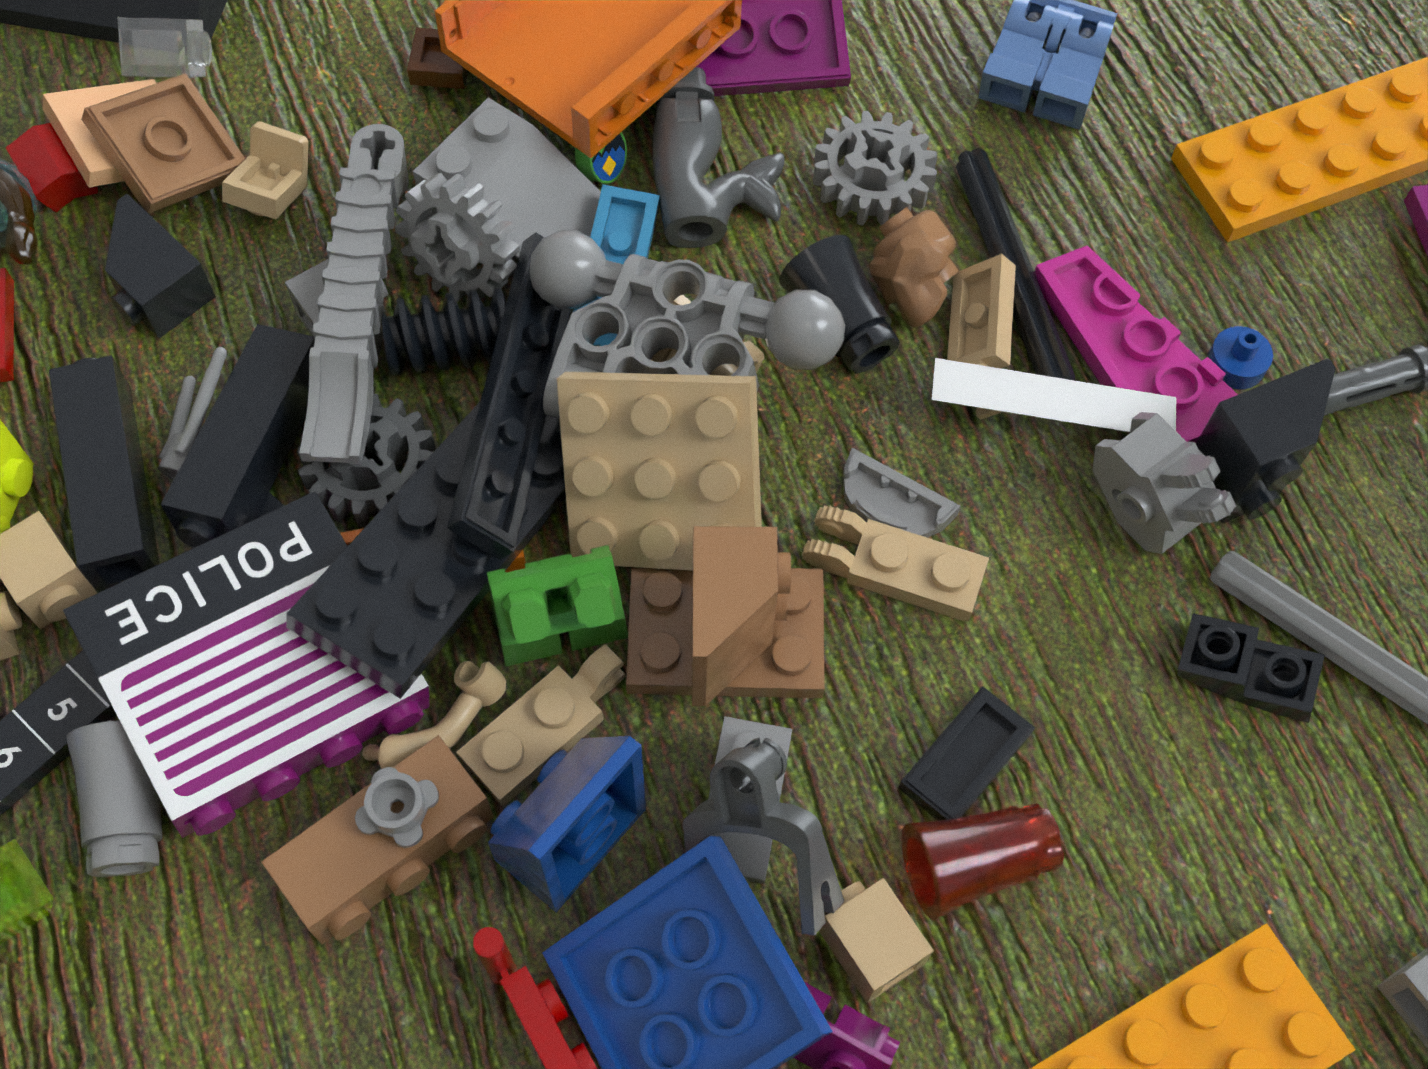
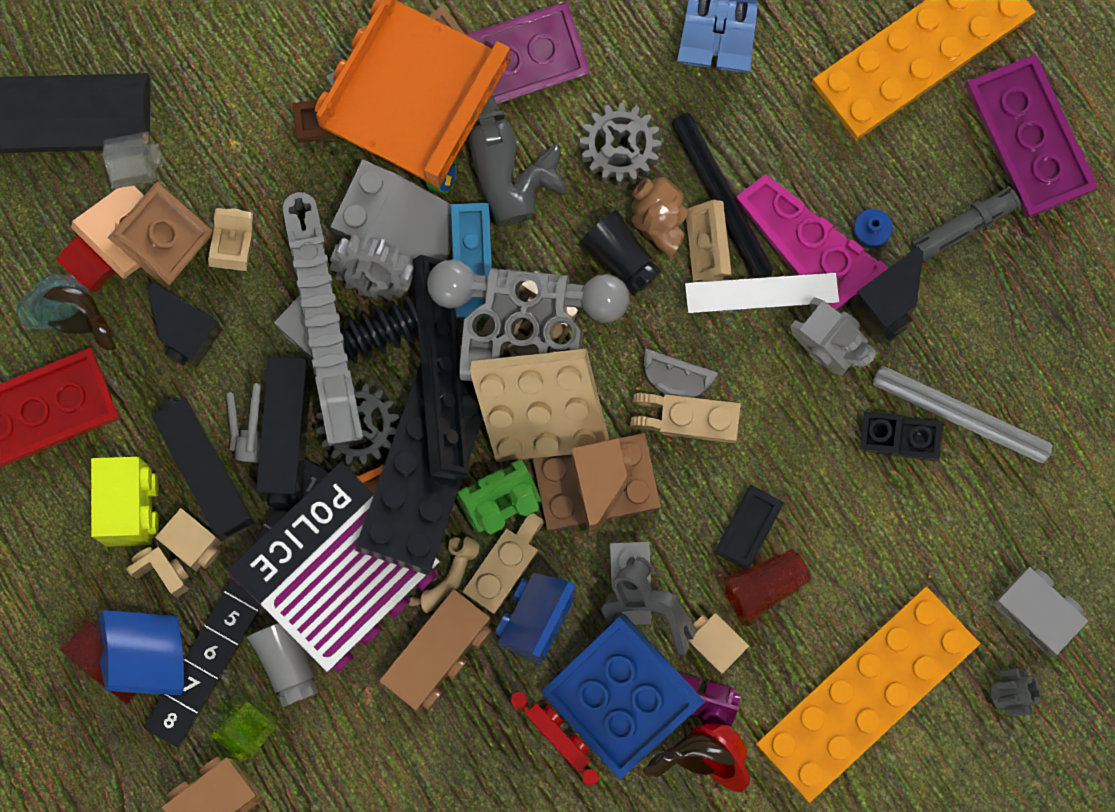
camera: 10 degrees left, 15 degrees up
light grey plate [355,767,439,848] -> none

